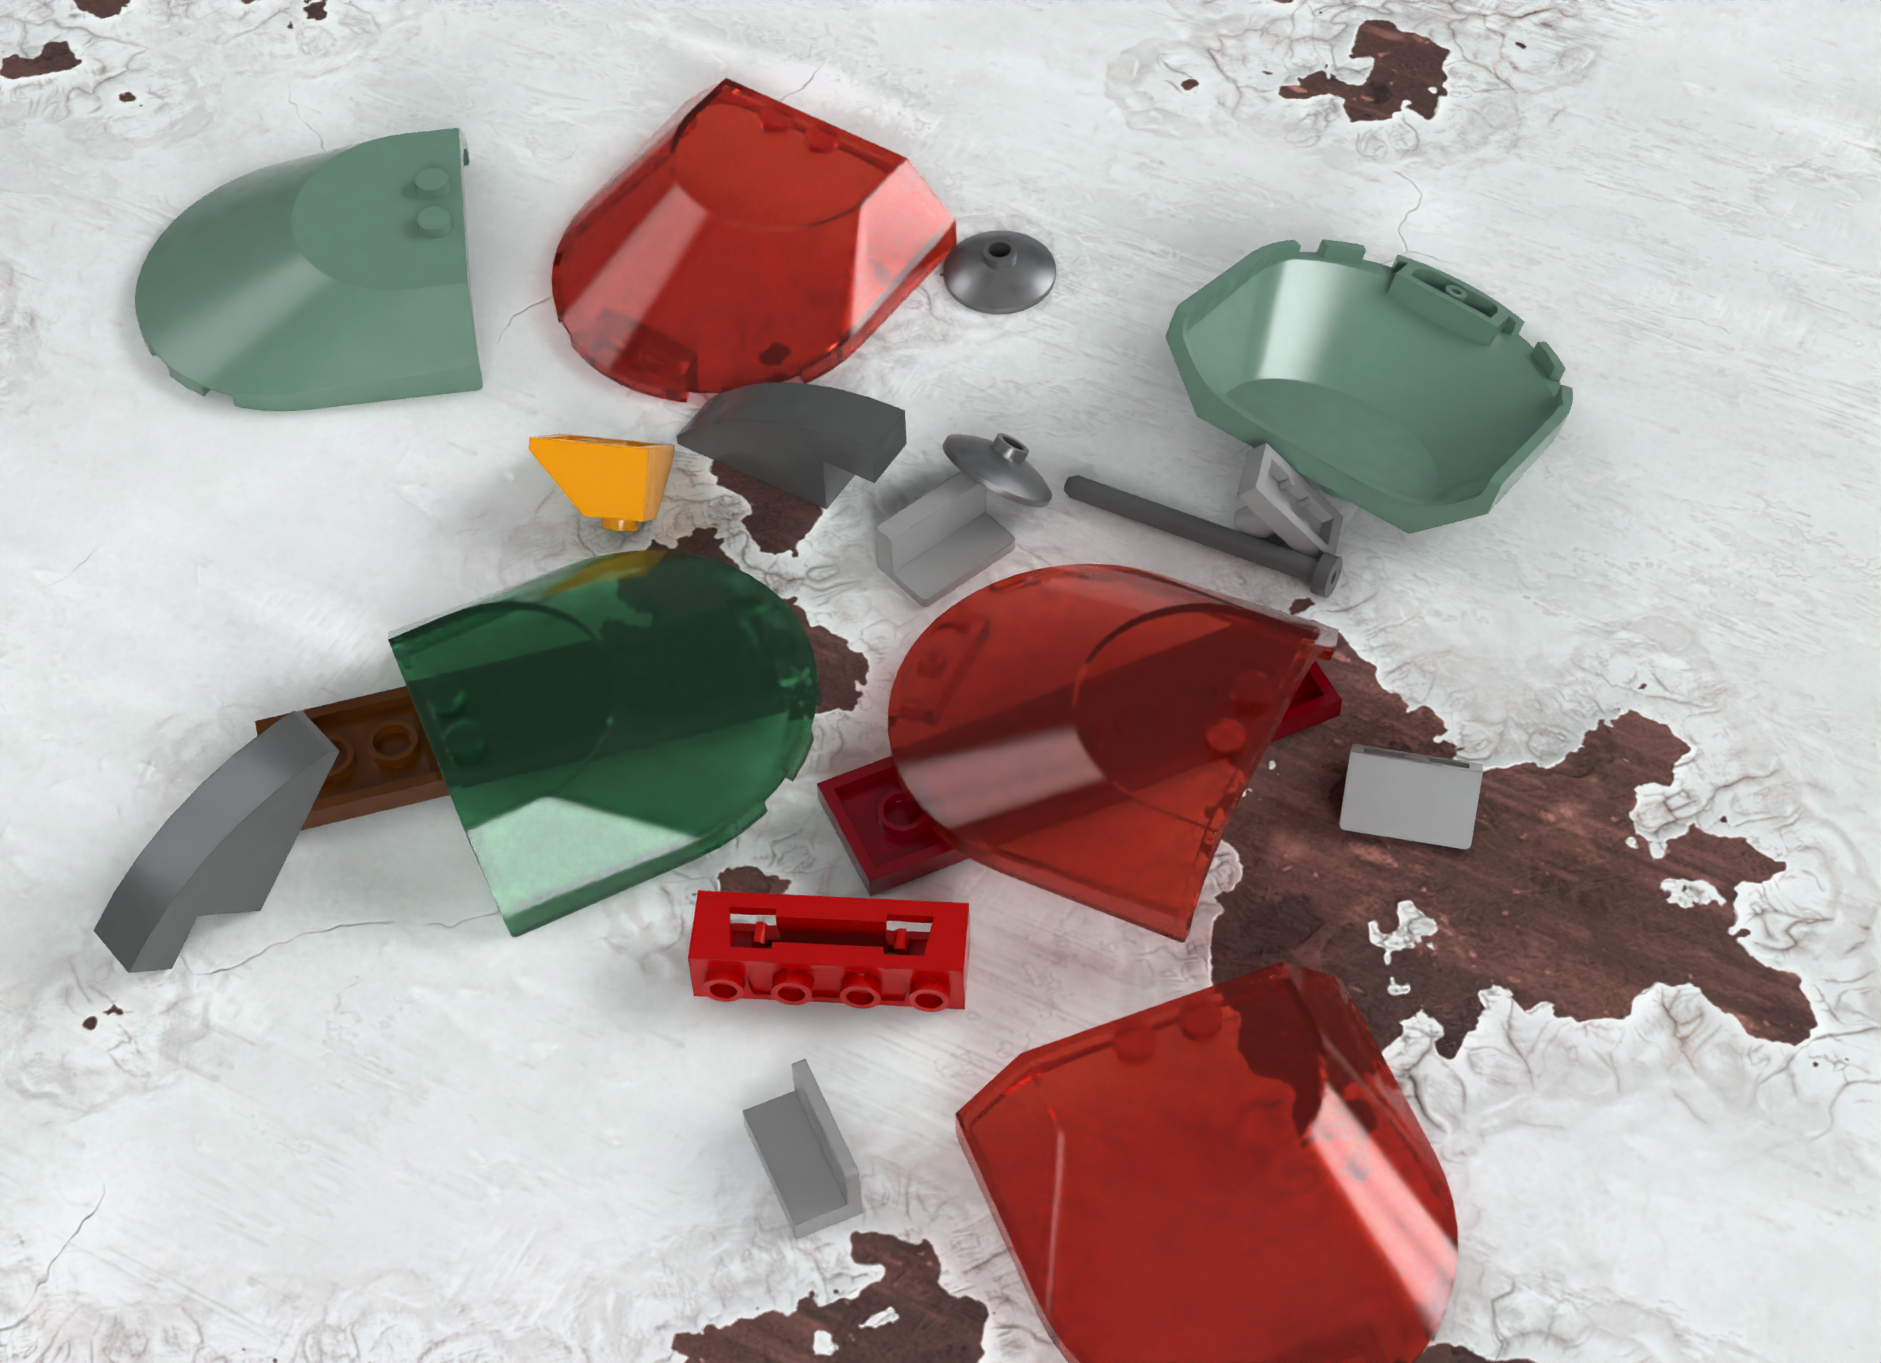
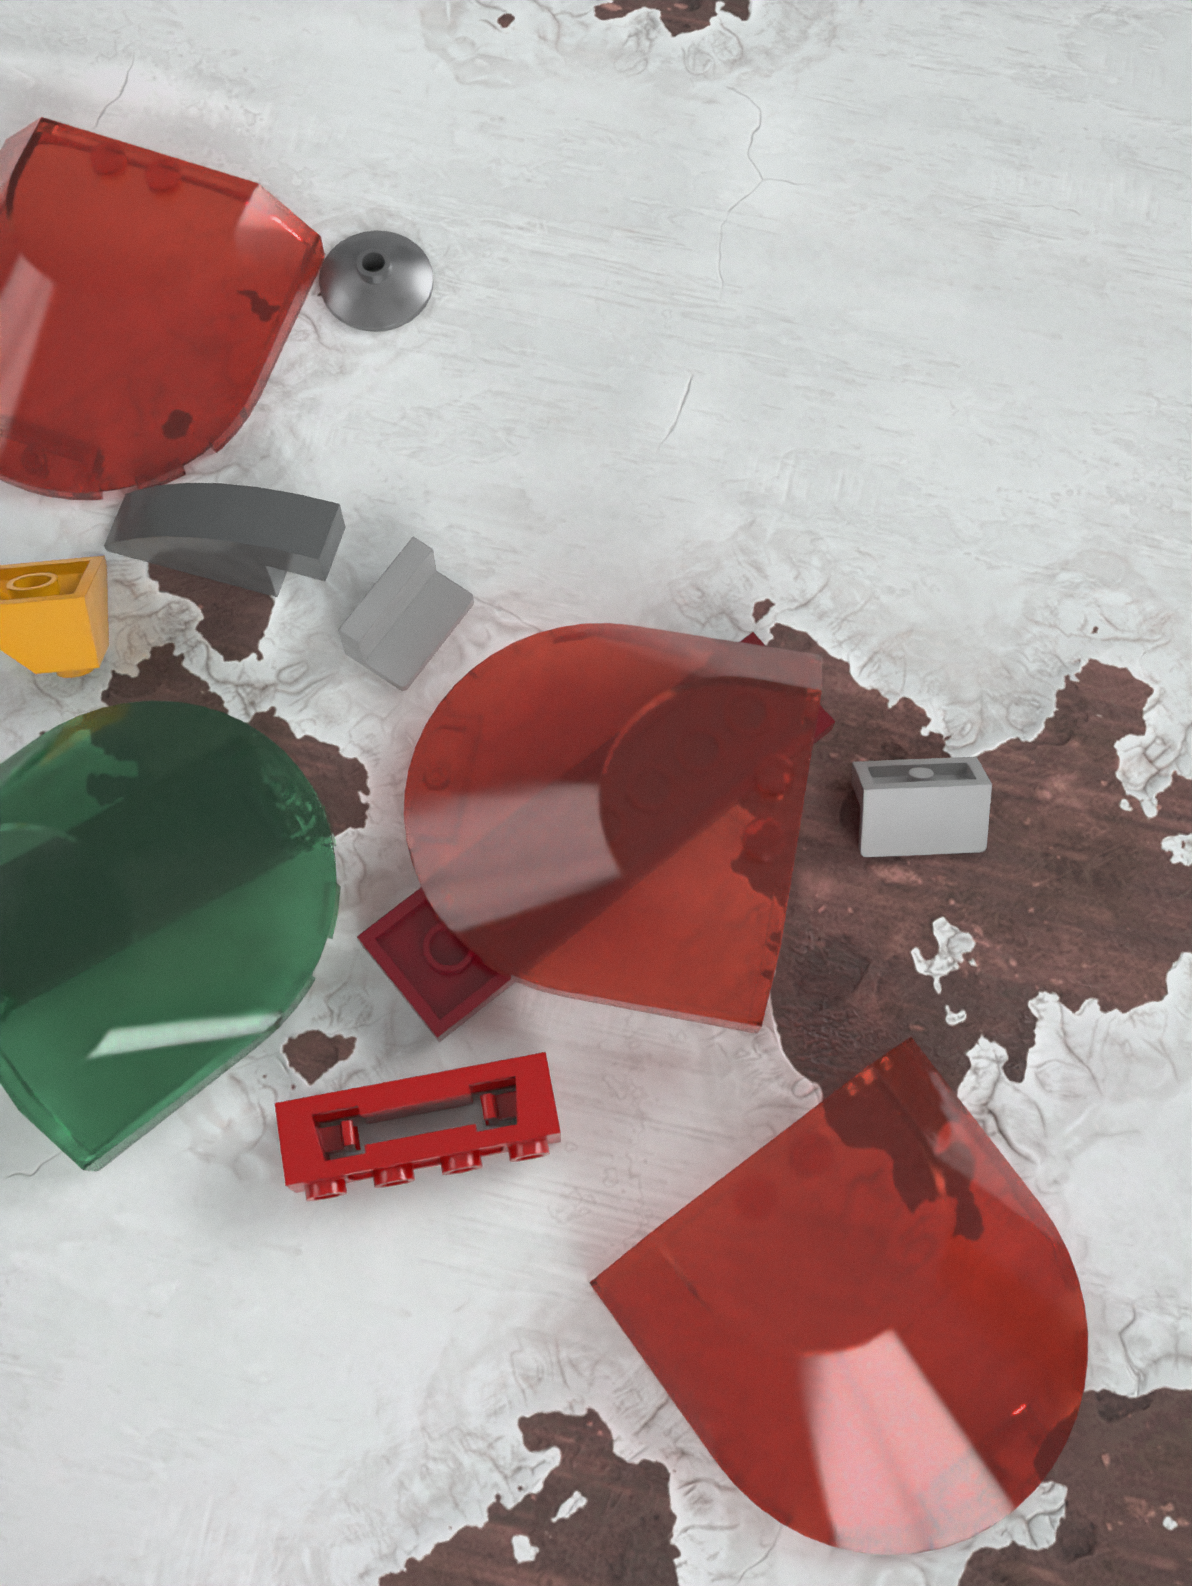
camera: 20 degrees left, 20 degrees up
light grey panel [742,1059,863,1240] -> none
flat silver dish [942,433,1052,508] -> none
dark grey bar [1064,475,1342,598] -> none
sand green windscreen [1165,239,1573,534] -> none
light grey tile [1234,443,1343,560] -> none

